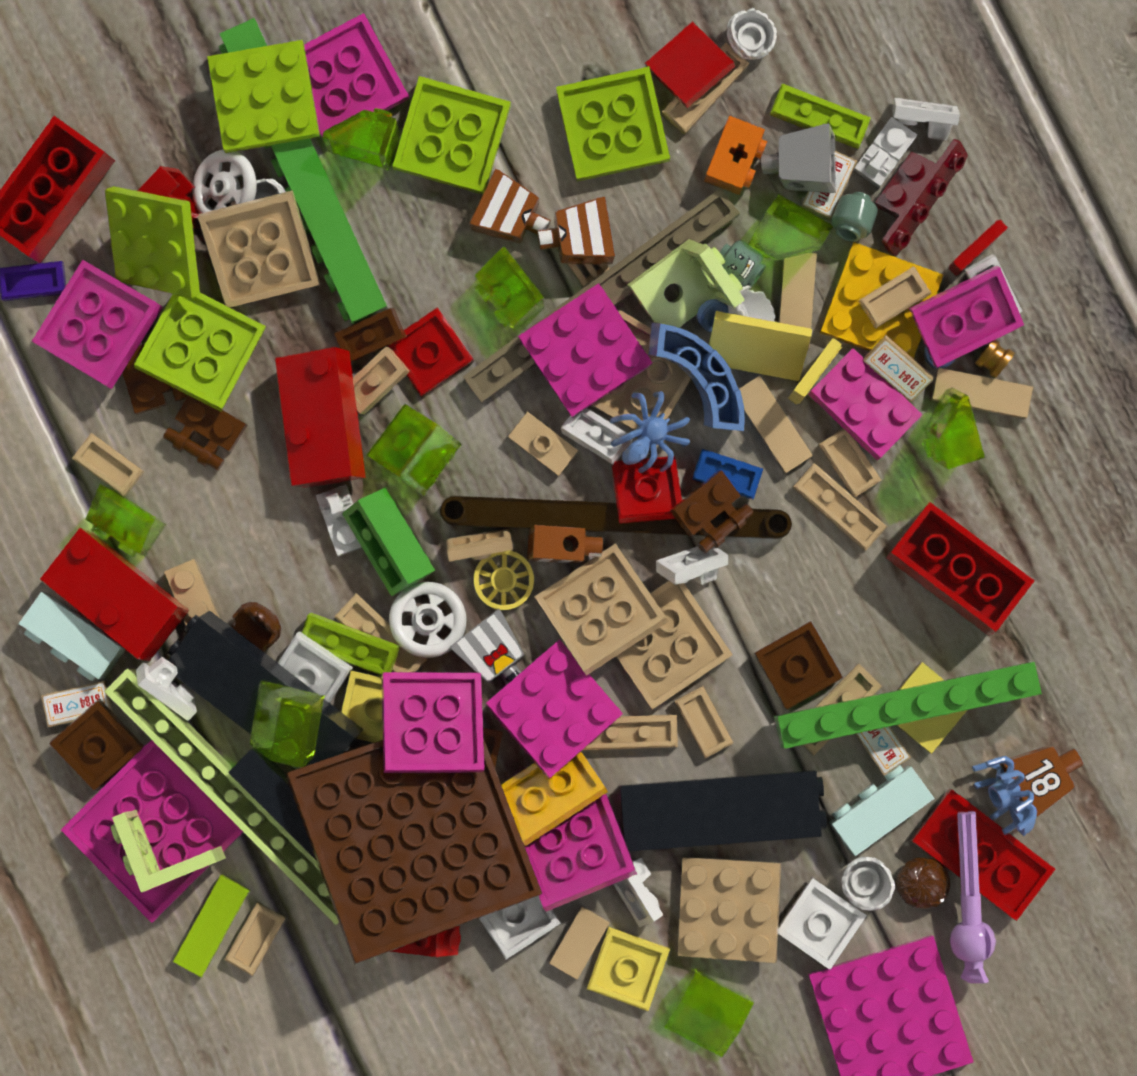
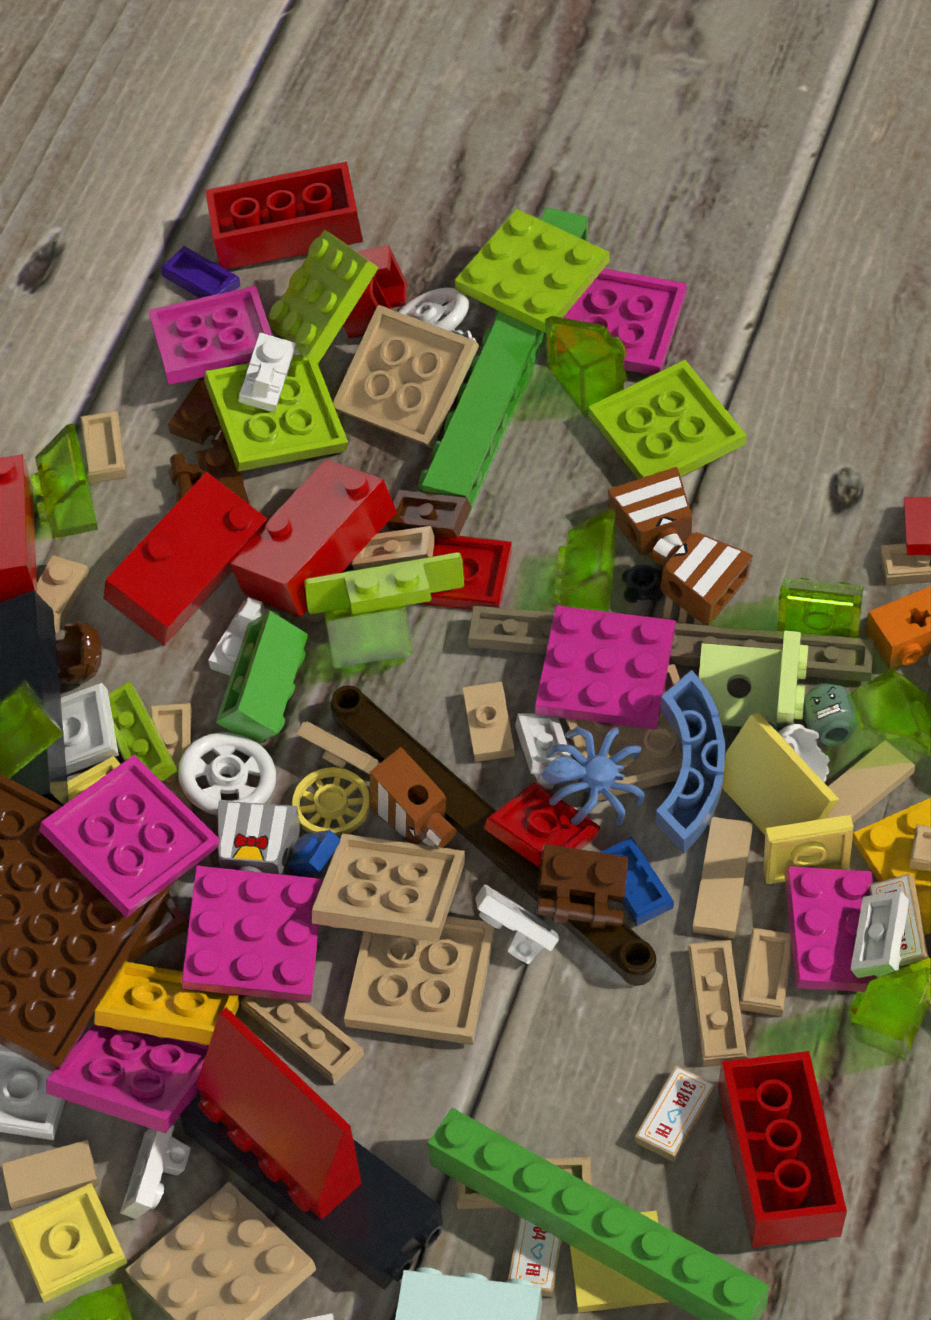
camera: 50 degrees right, 30 degrees down
lime plate [556,67,670,182] -> none
tan tile [674,686,733,758] -> none
reddish brown plate [754,621,843,710] -> none
none -> red brick [103,472,267,646]
none -> red slope [197,1007,362,1220]
none -> white hinge [238,333,296,413]
none -> blue plate [287,830,341,876]
none -> lime bracket [304,552,464,615]
none -> black plate [622,564,663,603]
none -> tile [635,1065,715,1163]
none -> clear neon green slope [777,577,864,638]
none -> white hinge [851,890,909,982]

